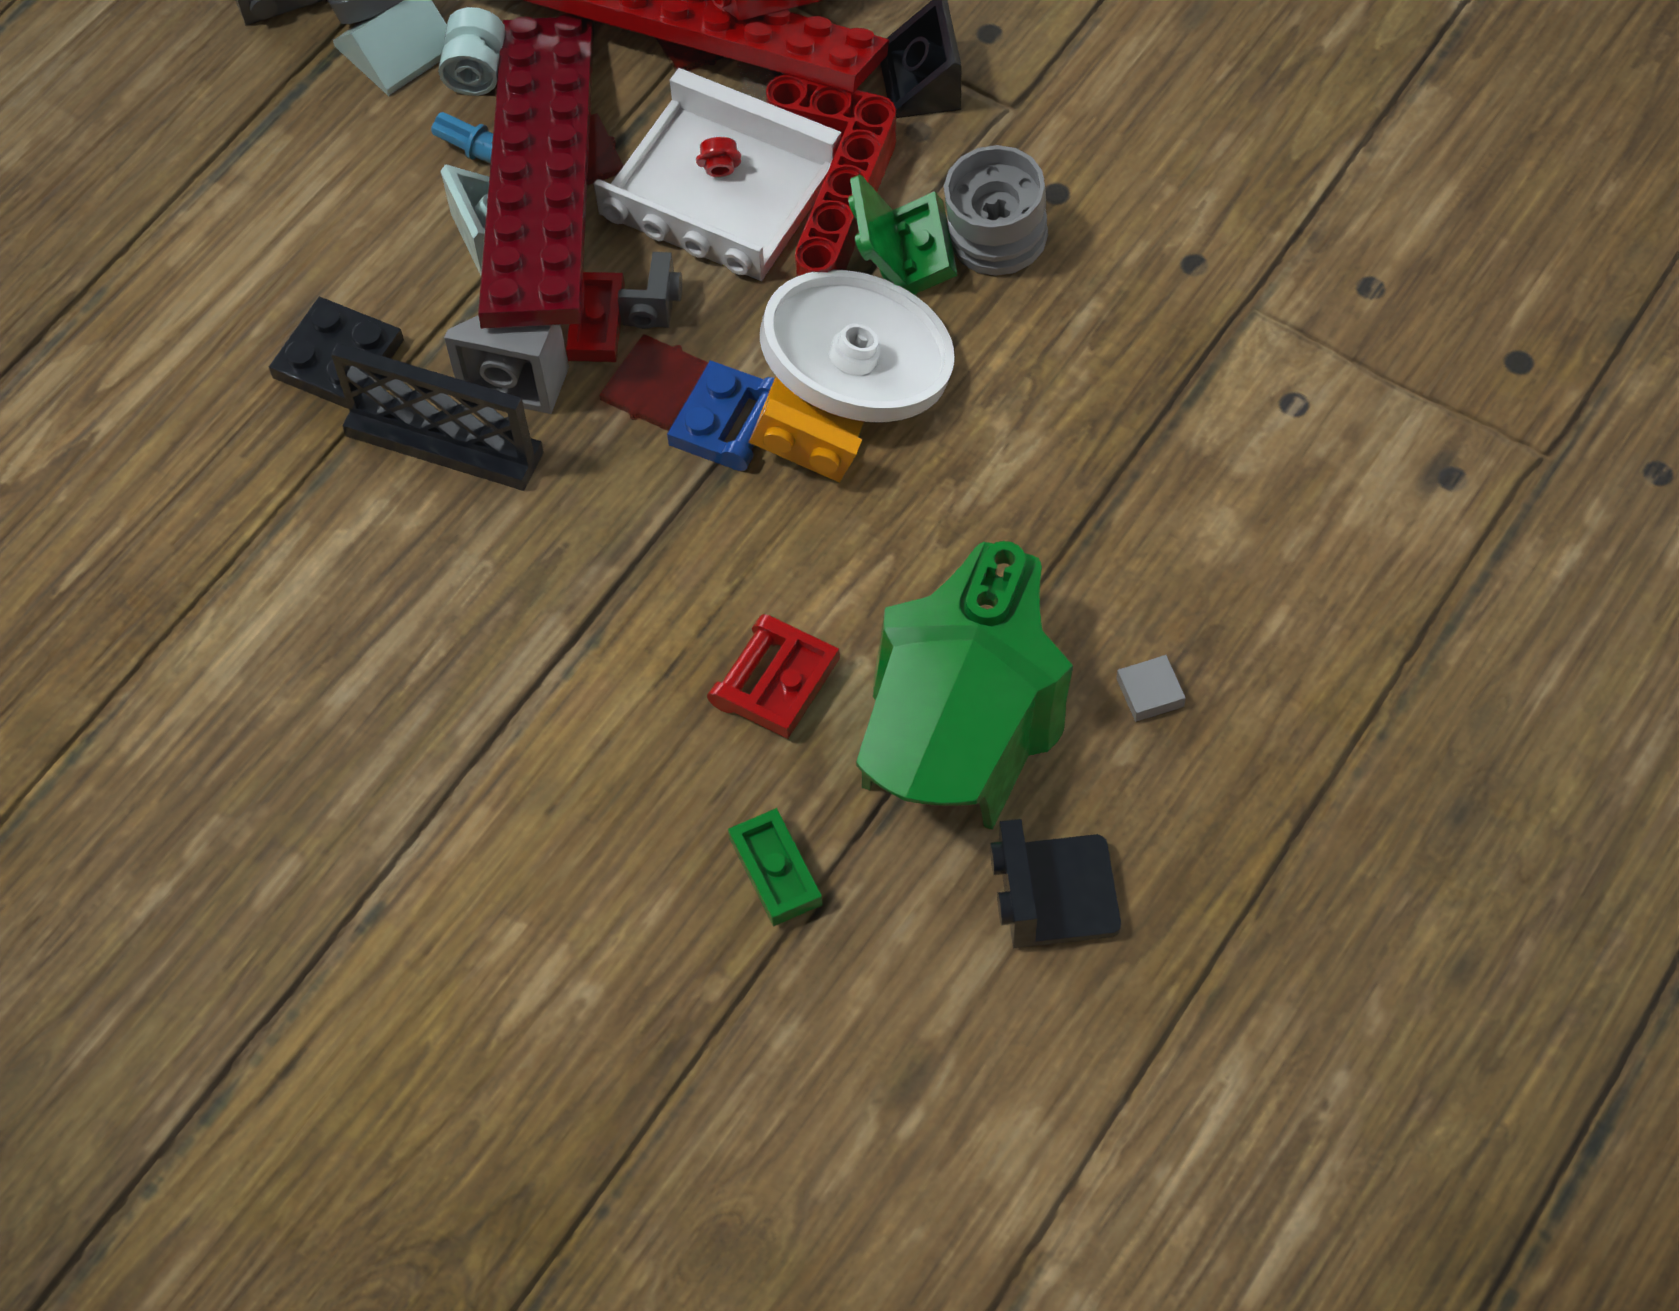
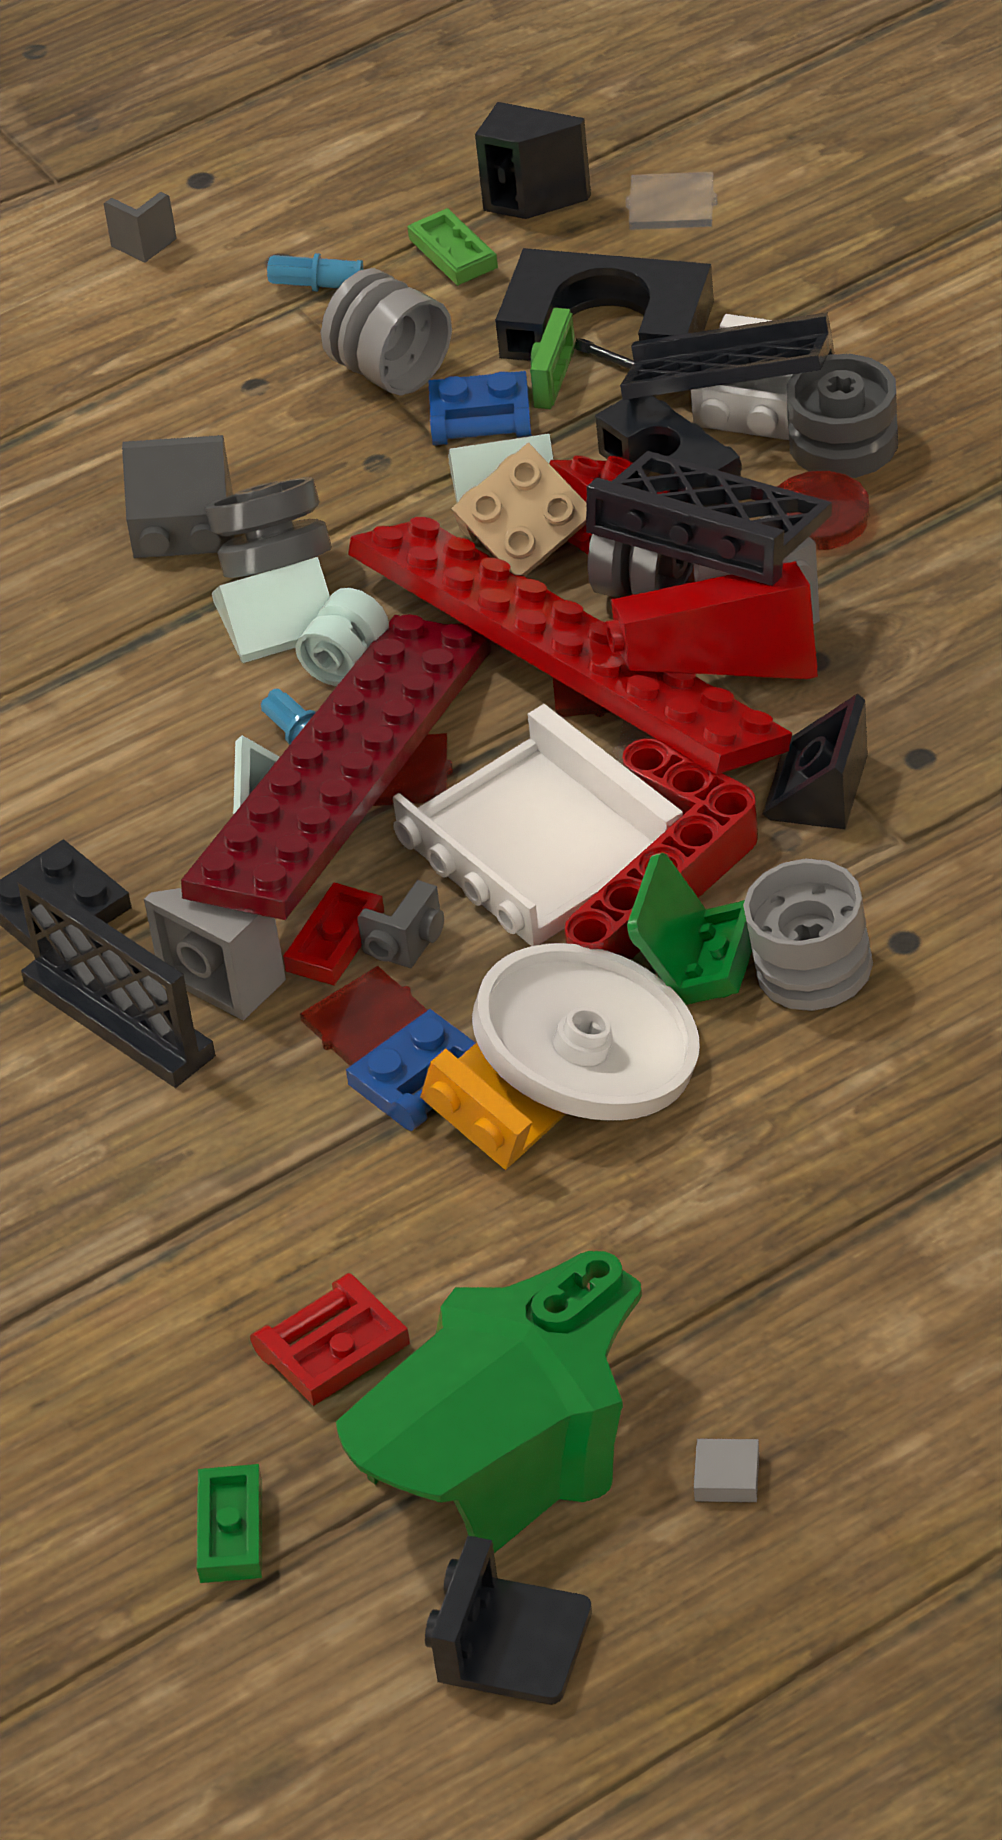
camera: 25 degrees right, 15 degrees down
red plate [696,137,741,177] -> none

